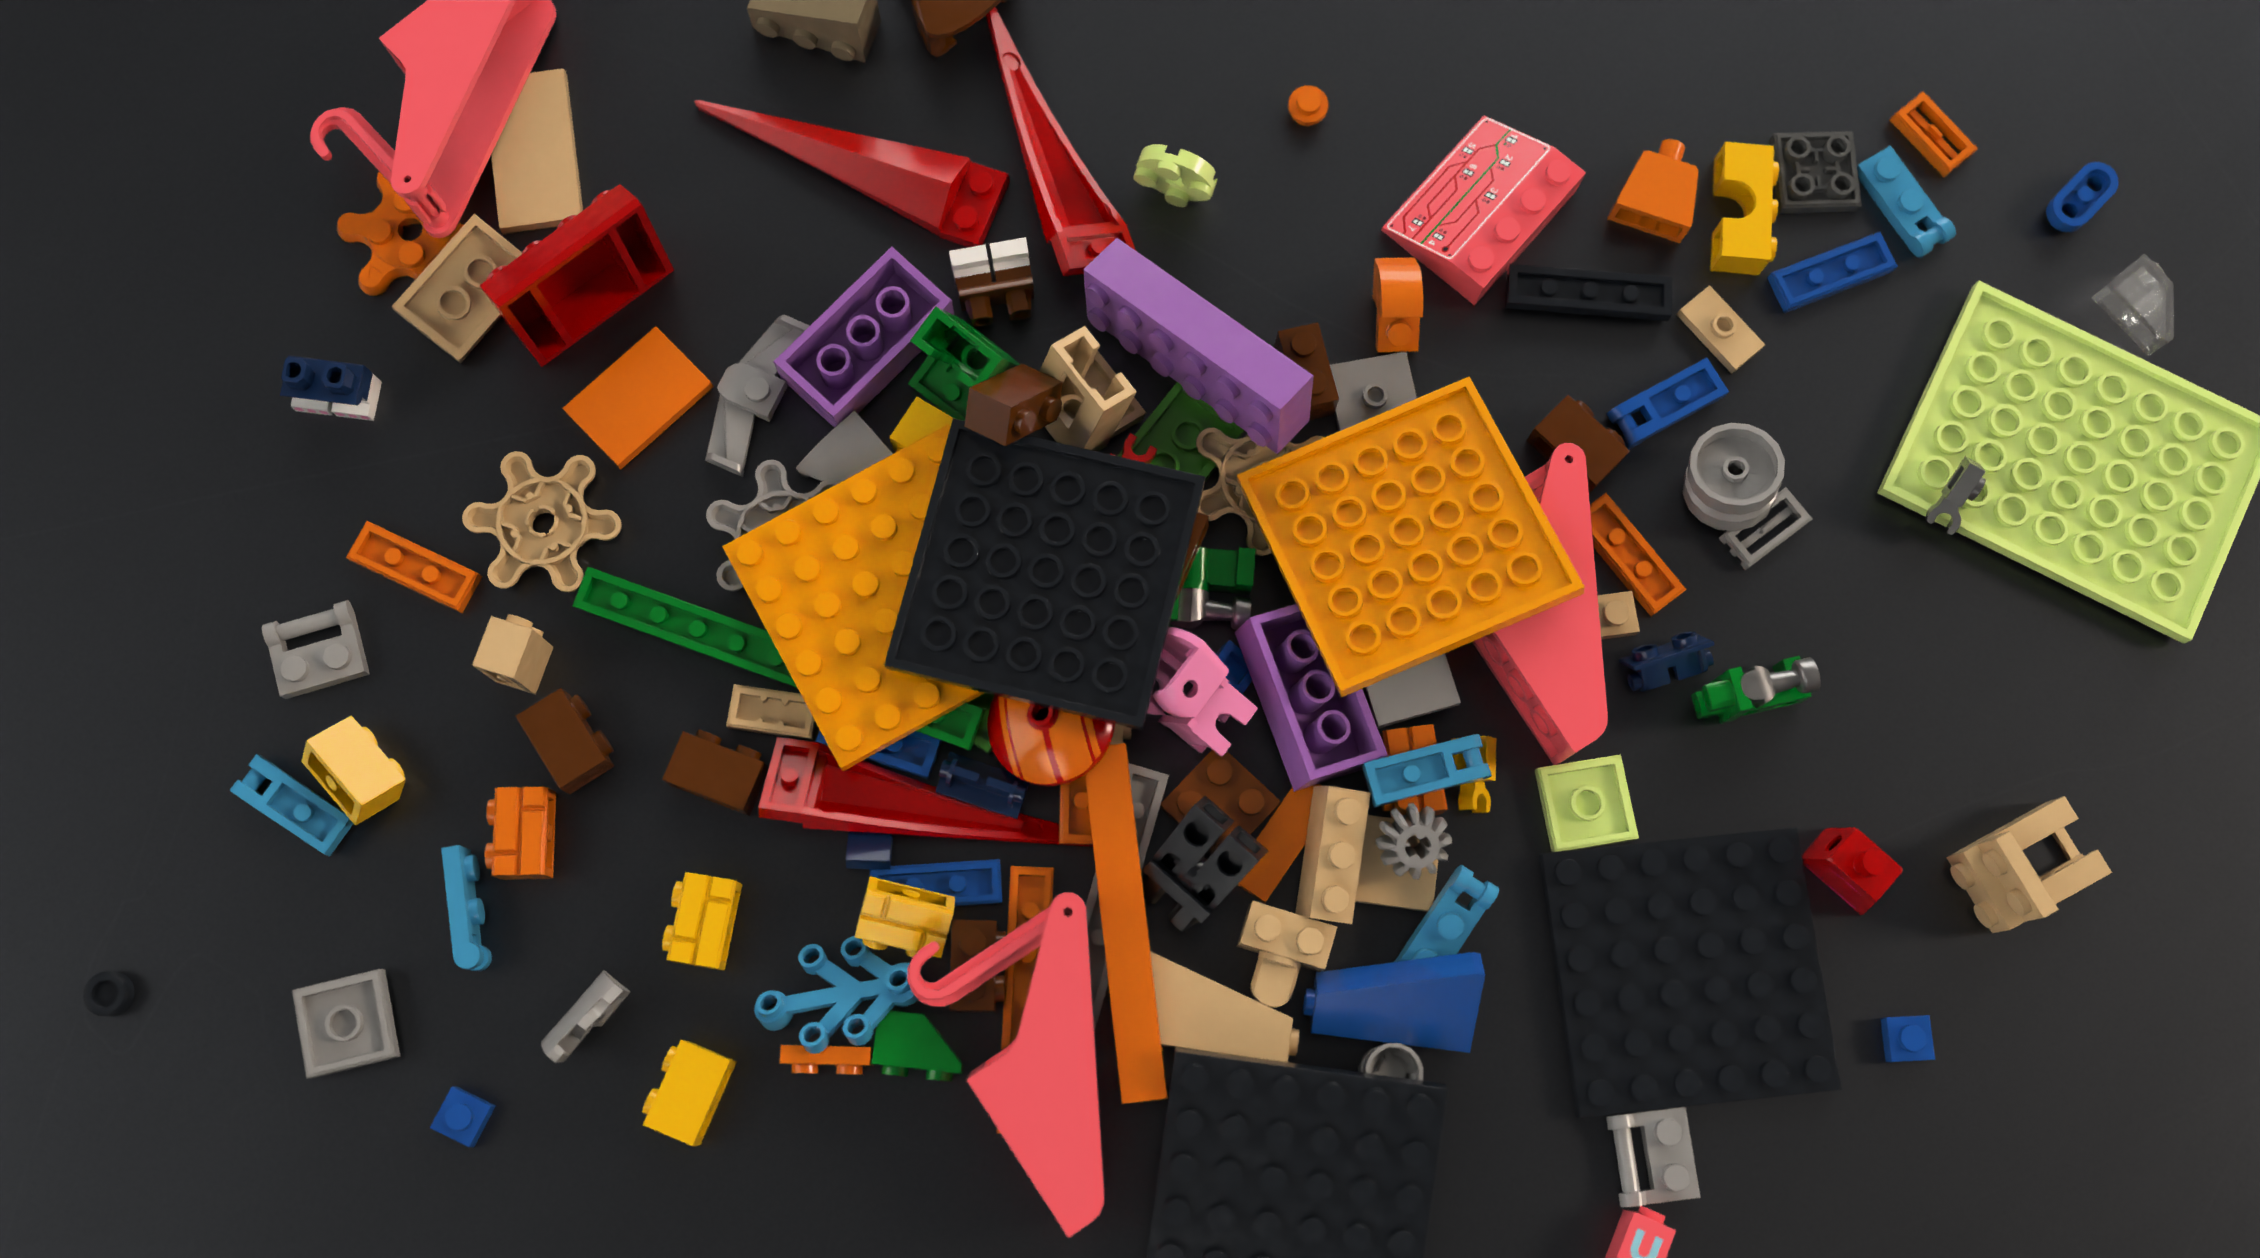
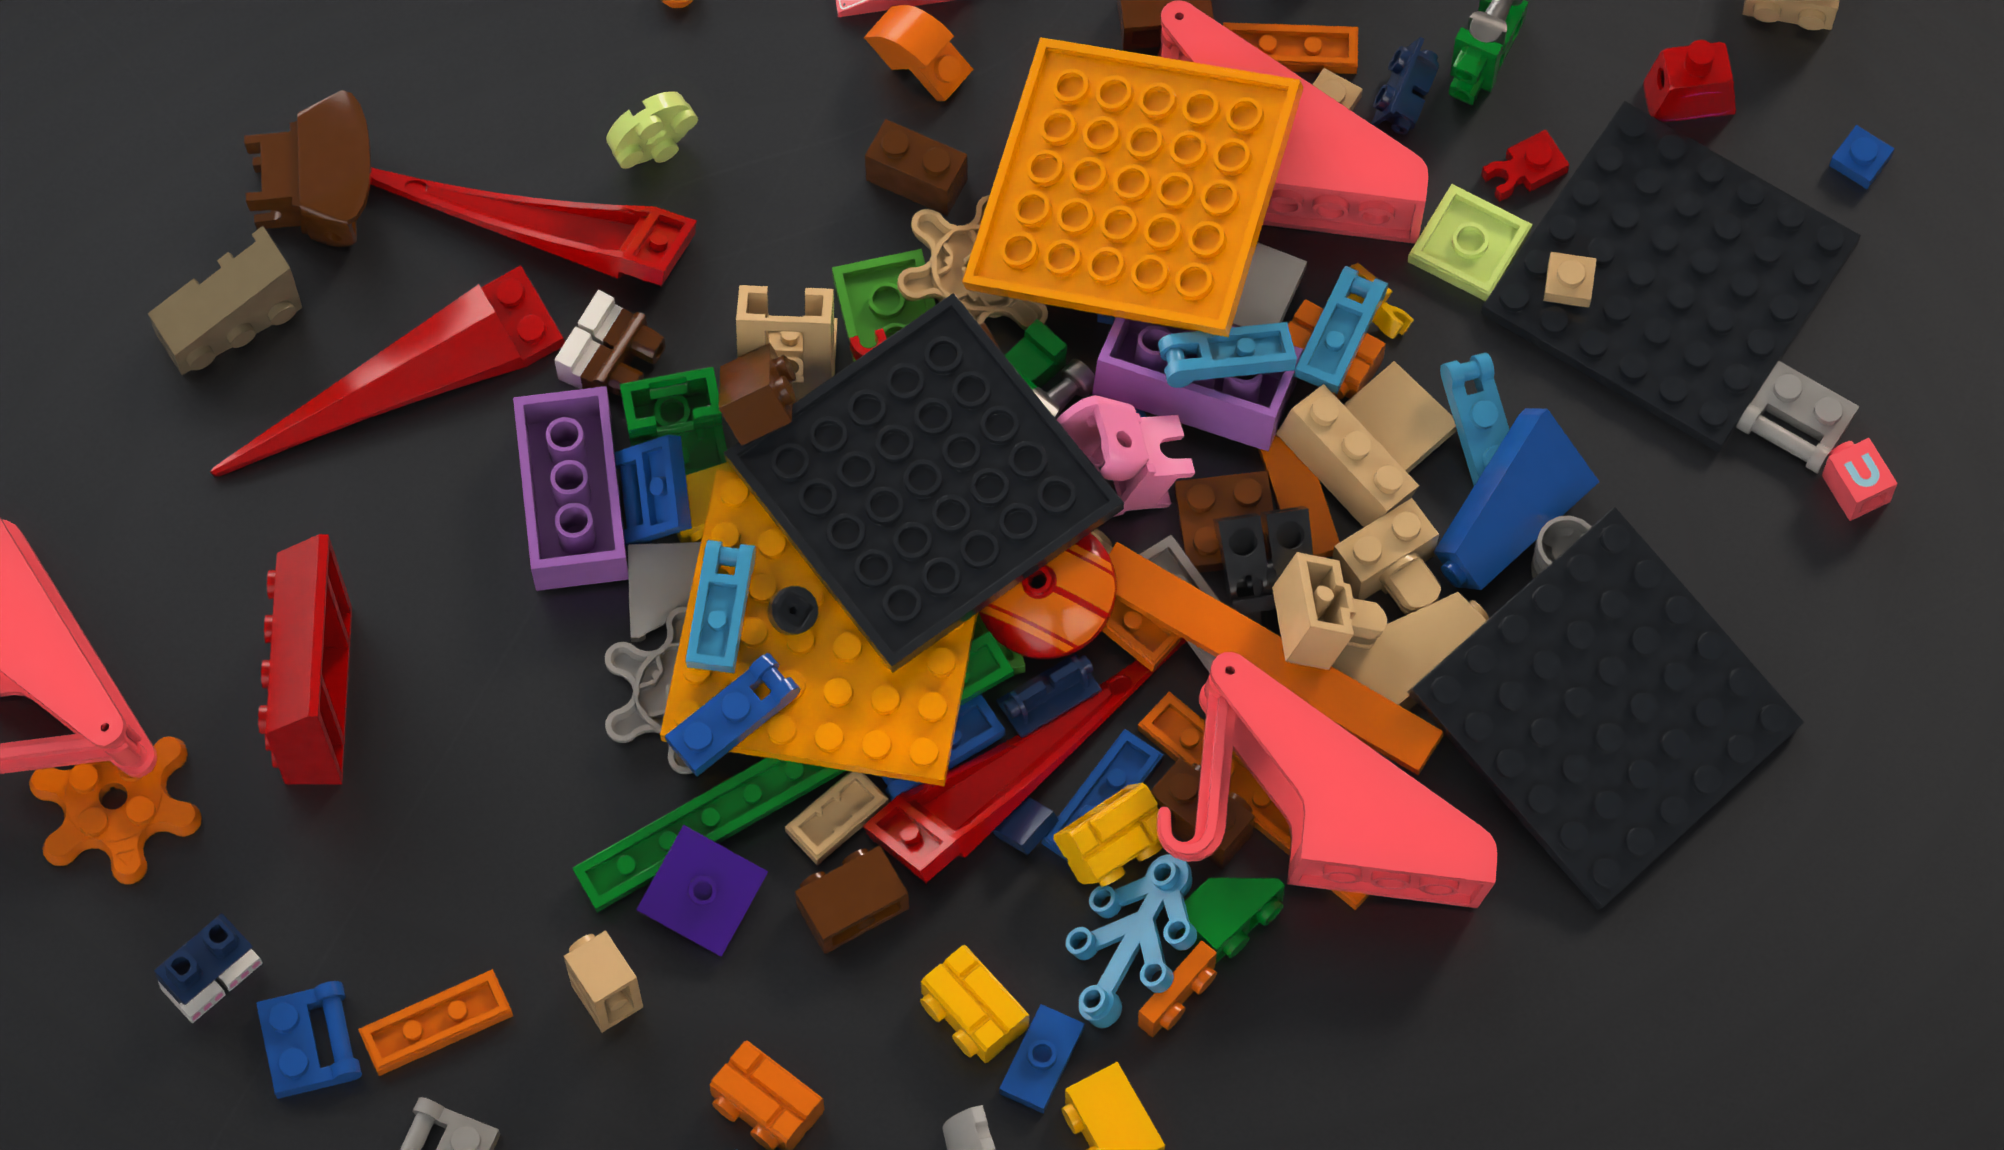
camera: 45 degrees left, 10 degrees down
tan plate [392,214,522,364] -> none
tan plate [462,451,622,593] -> none
tan tile [491,68,583,234] -> none
reddish brown brick [516,688,615,794] -> none
orange tile [562,326,714,470] -> none
light grey plate [705,315,809,477] -> none
medium lavender brick [1083,238,1314,454] -> none
light grey plate [1330,352,1417,432] -> none
light grey gear [1376,803,1452,880] -> none
none -> blue plate [256,981,362,1099]
none -> blue plate [614,435,692,547]
none -> dark purple plate [636,825,768,957]
none -> blue plate [665,653,801,777]
none -> dark azure plate [685,540,756,673]
none -> black tile [767,586,818,635]
none -> blue plate [999,1004,1085,1114]
none -> dark azure plate [1158,322,1297,388]
none -> tan brick [1272,552,1387,670]
none -> red plate [1481,129,1570,202]
none -> tan plate [1543,252,1597,308]

